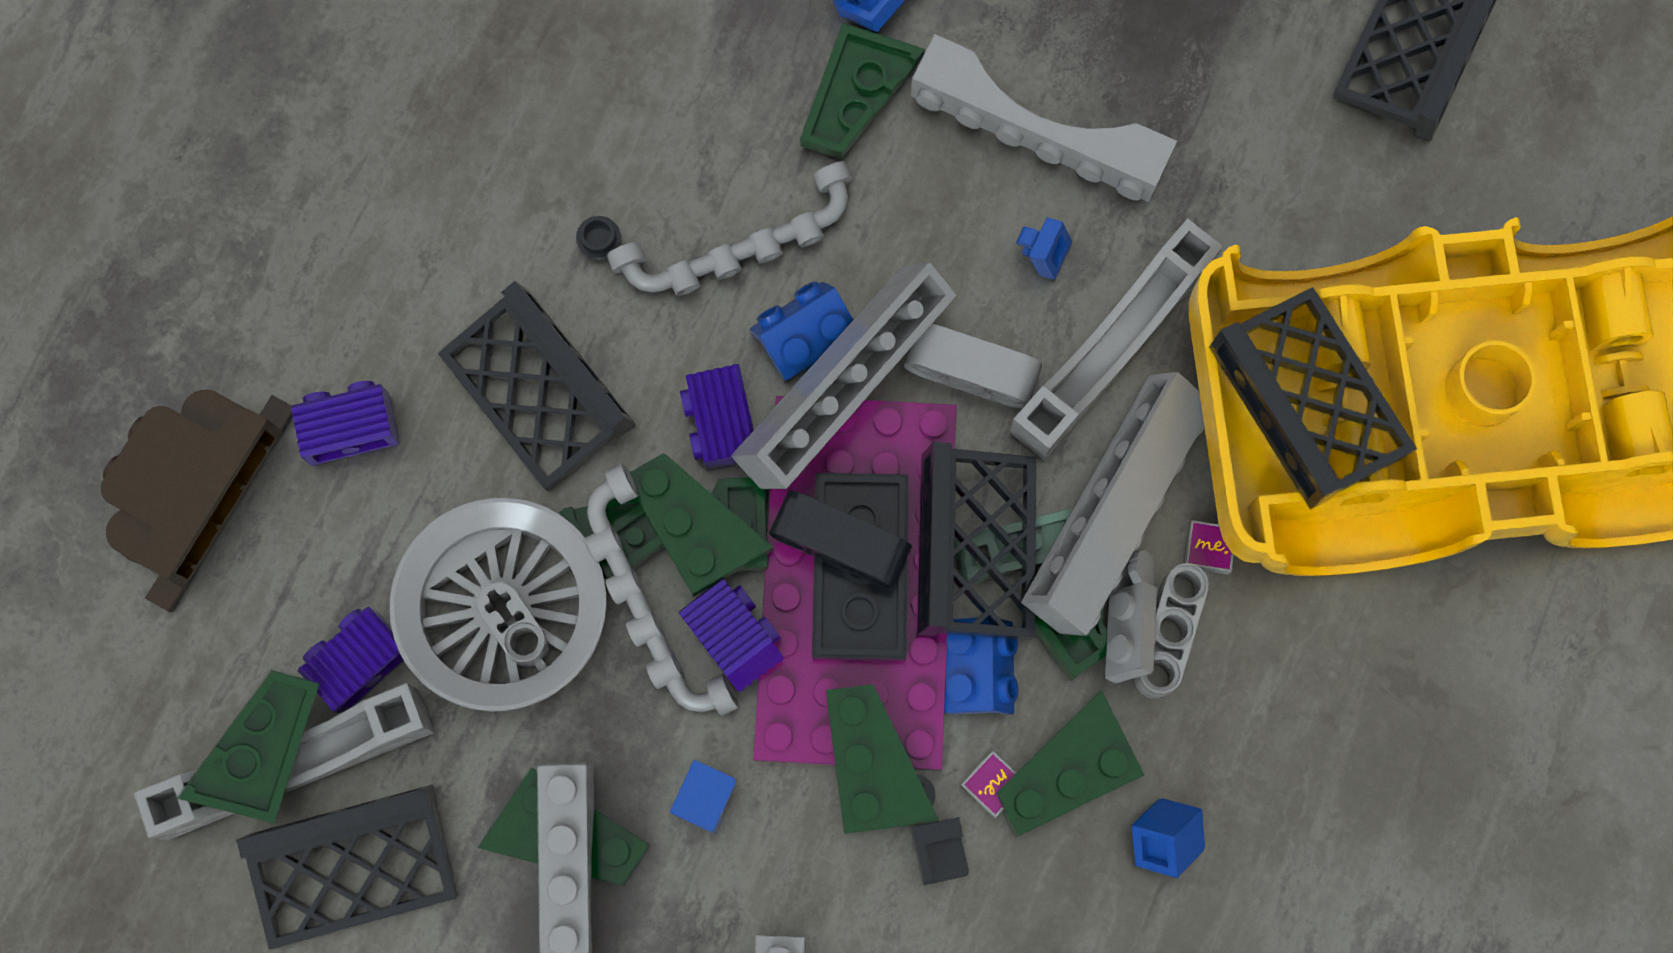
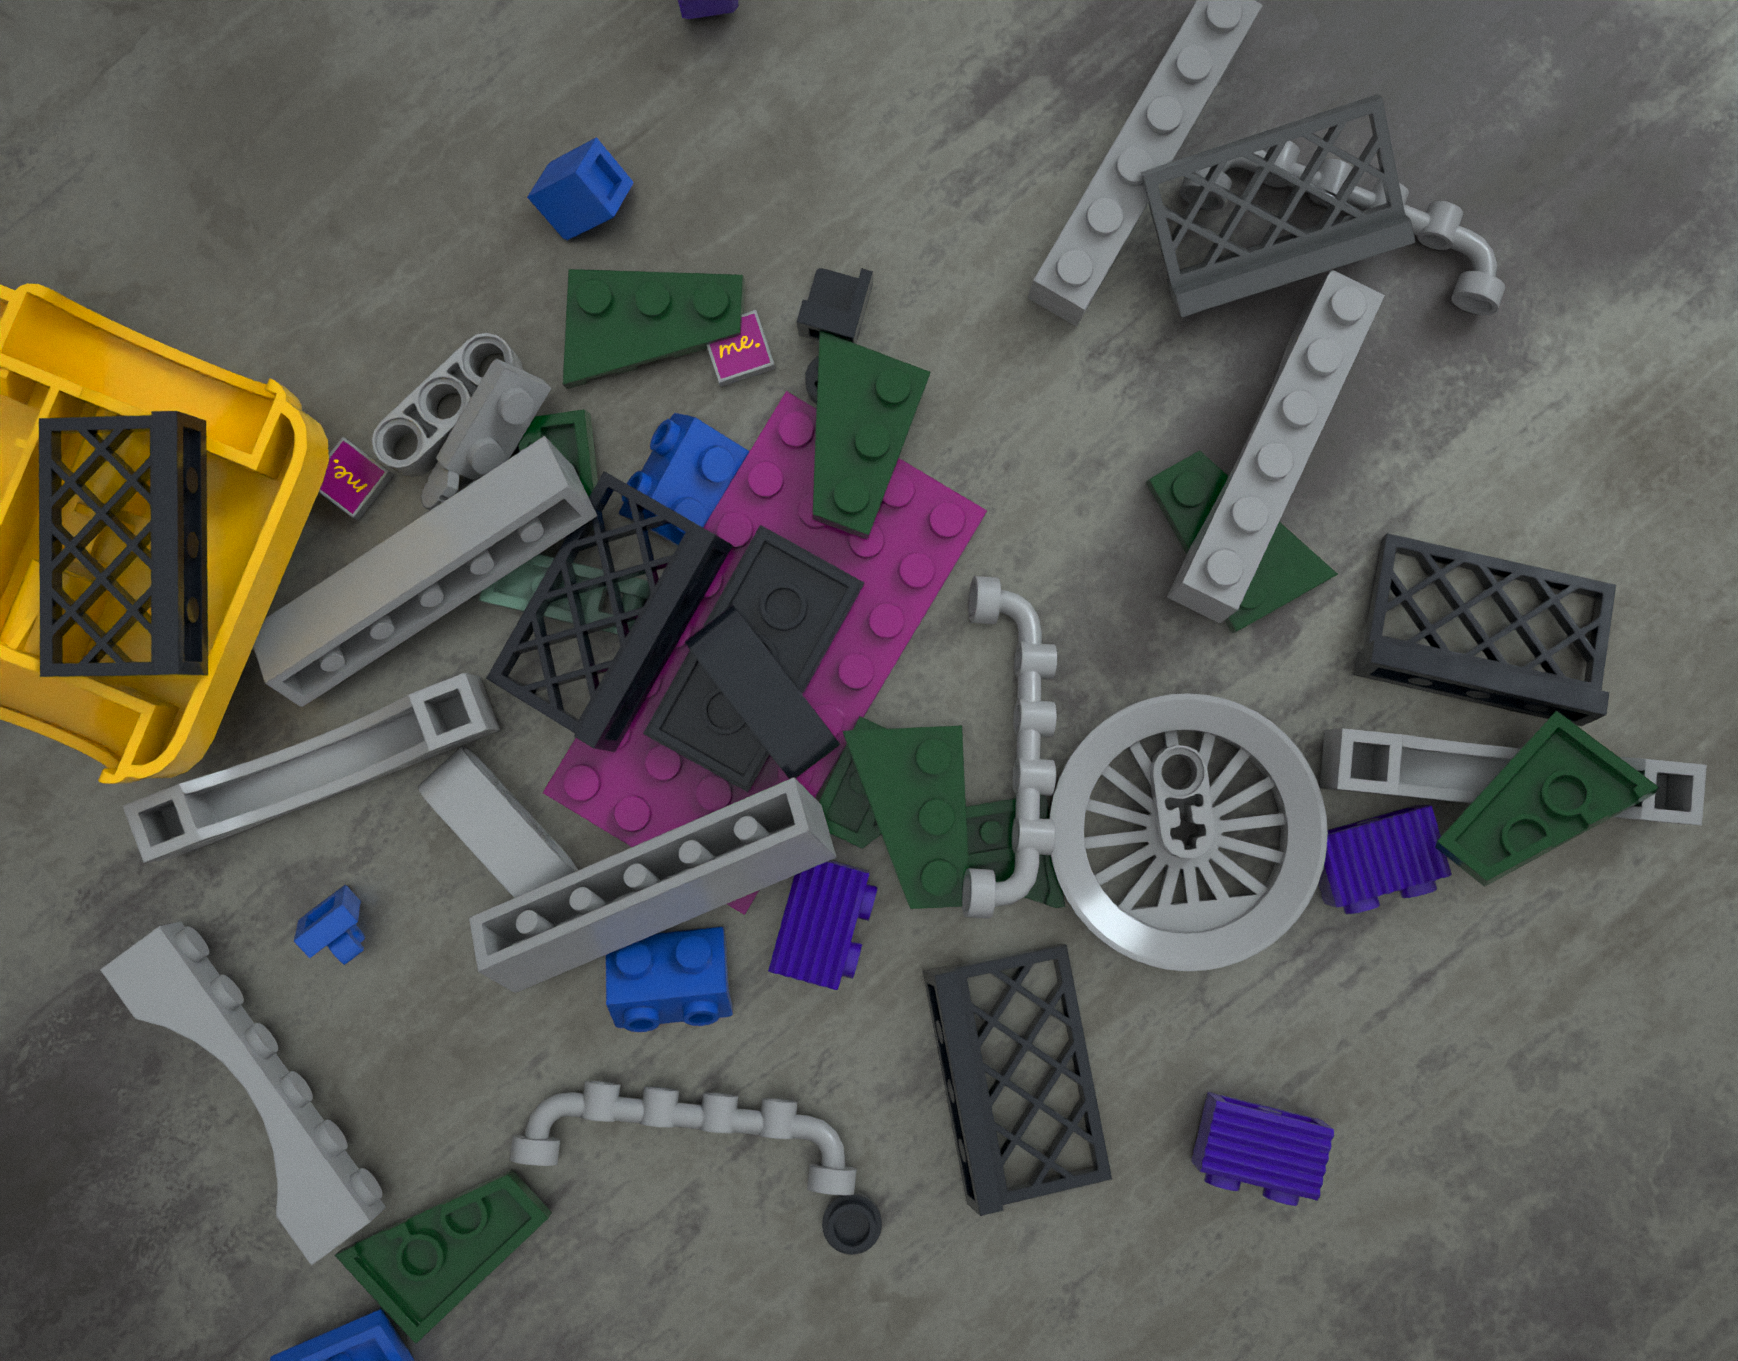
camera: 155 degrees left, 10 degrees up
dark brown brick [101,390,293,612] -> none
blue panel [670,760,736,834] -> none
dark purple brick [678,578,783,692] -> none

